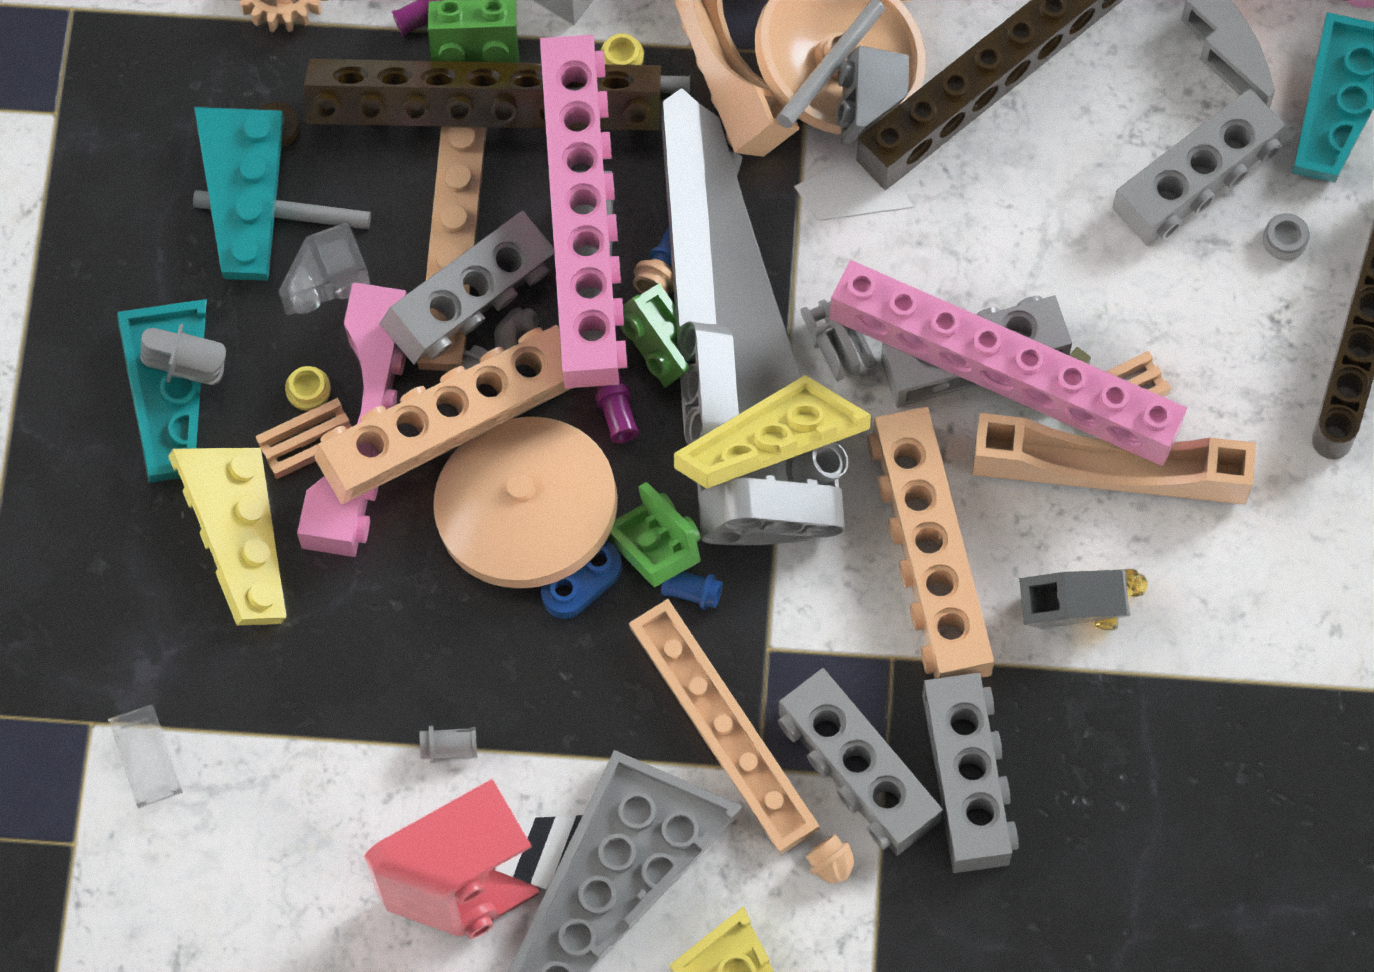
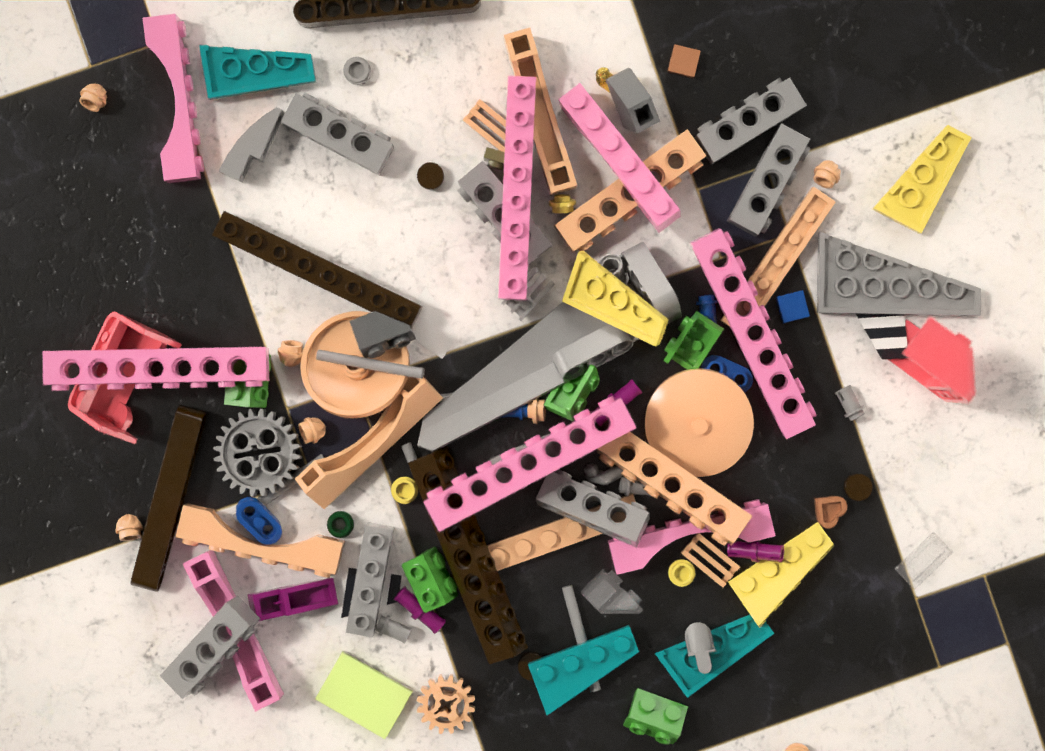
camera: 115 degrees left, 20 degrees up
none -> dark brown tile [417,162,444,190]
none -> light yellow plate [549,194,576,213]
none -> bright pink arch [558,83,681,233]
none -> bright green bracket [623,688,688,744]
none -> nougat tile [667,44,701,78]
none -> bright pink brick [689,228,817,439]
none -> magenta pin [727,541,784,563]
none -> blue tile [775,290,810,323]
none -> nougat tile [814,496,848,529]
none -> dark brown tile [844,473,872,501]

